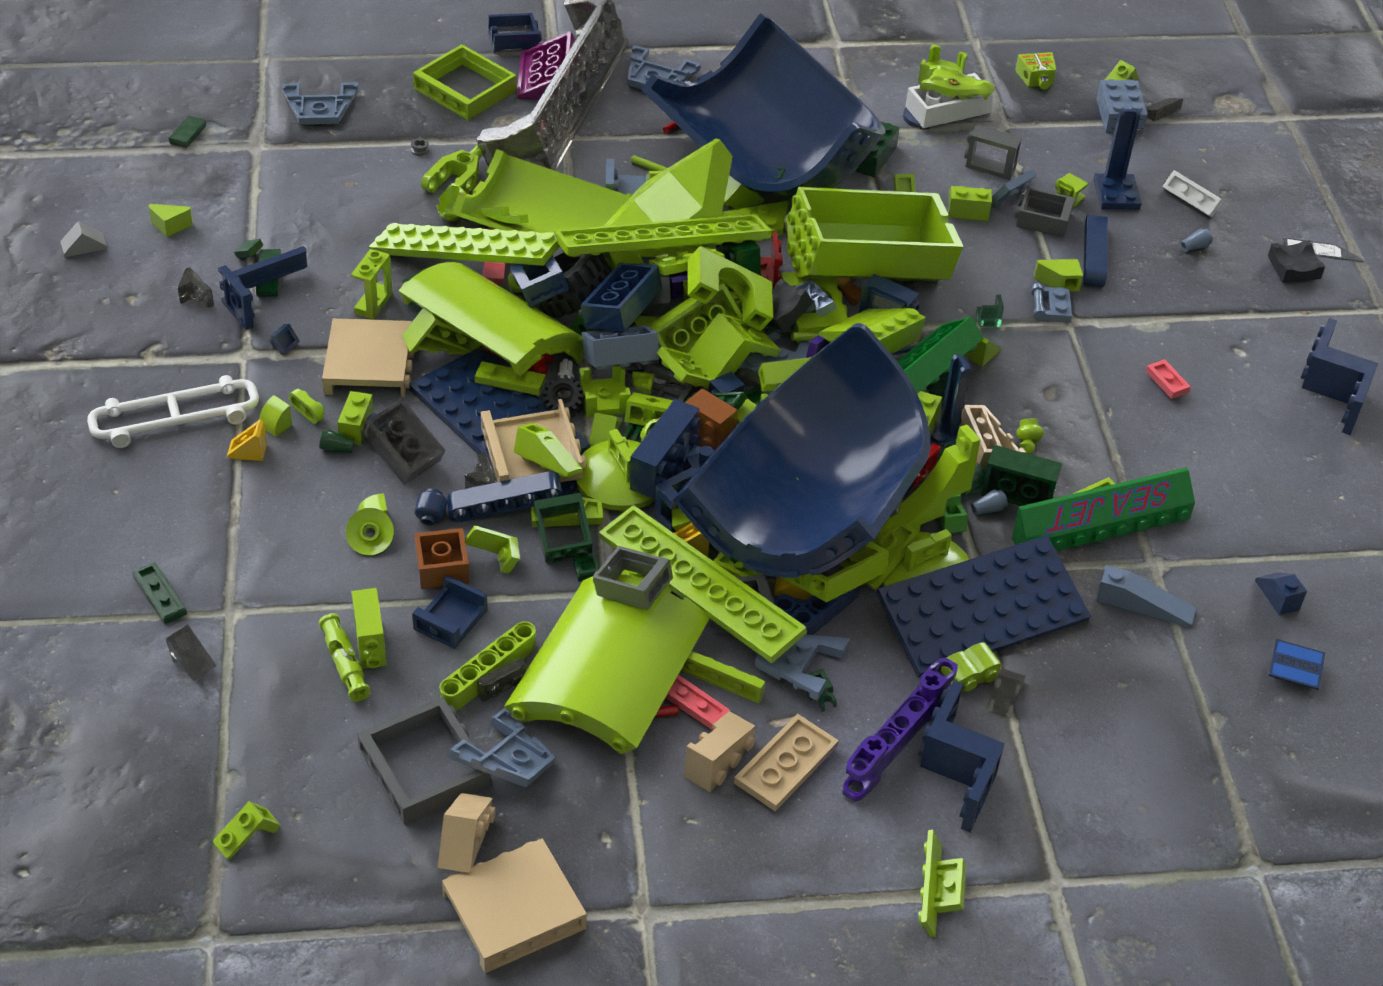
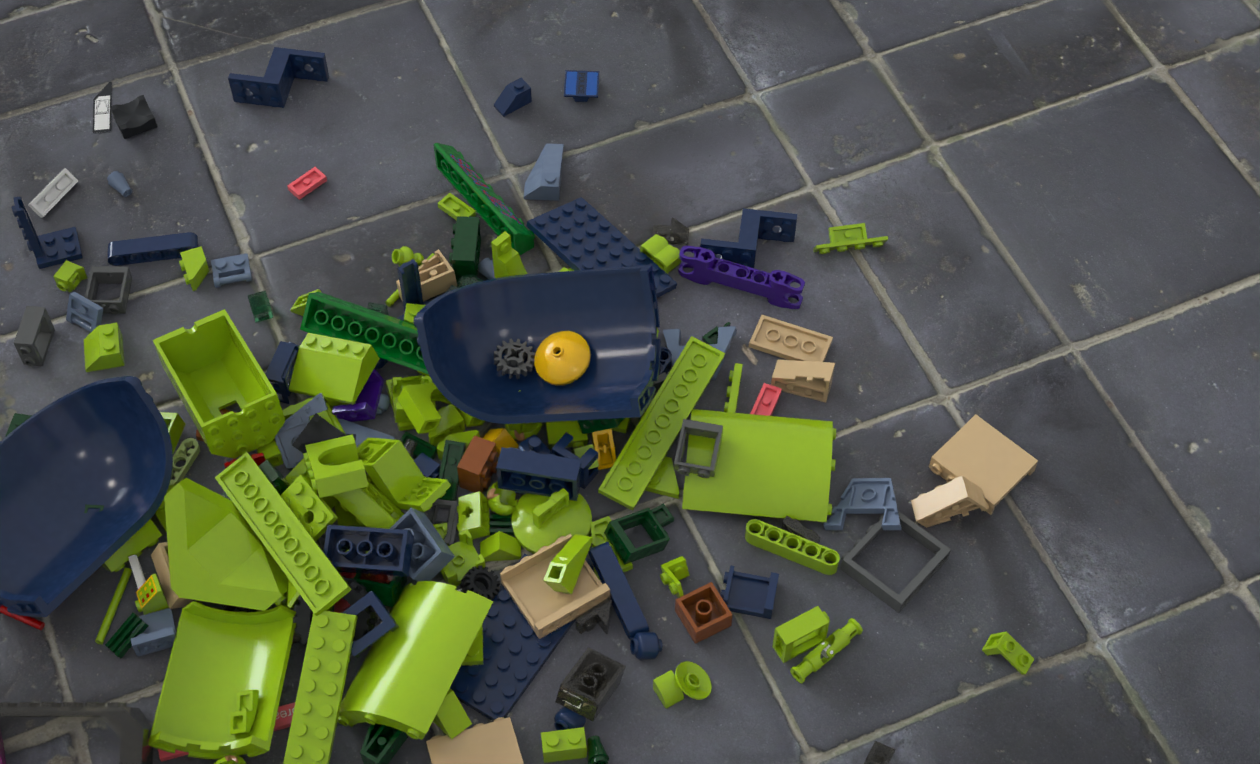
camera: 105 degrees left, 10 degrees up
none -> dark green tile [105,612,149,659]
none -> dark grey gear [494,338,535,379]
none -> yellow dish [534,331,591,385]

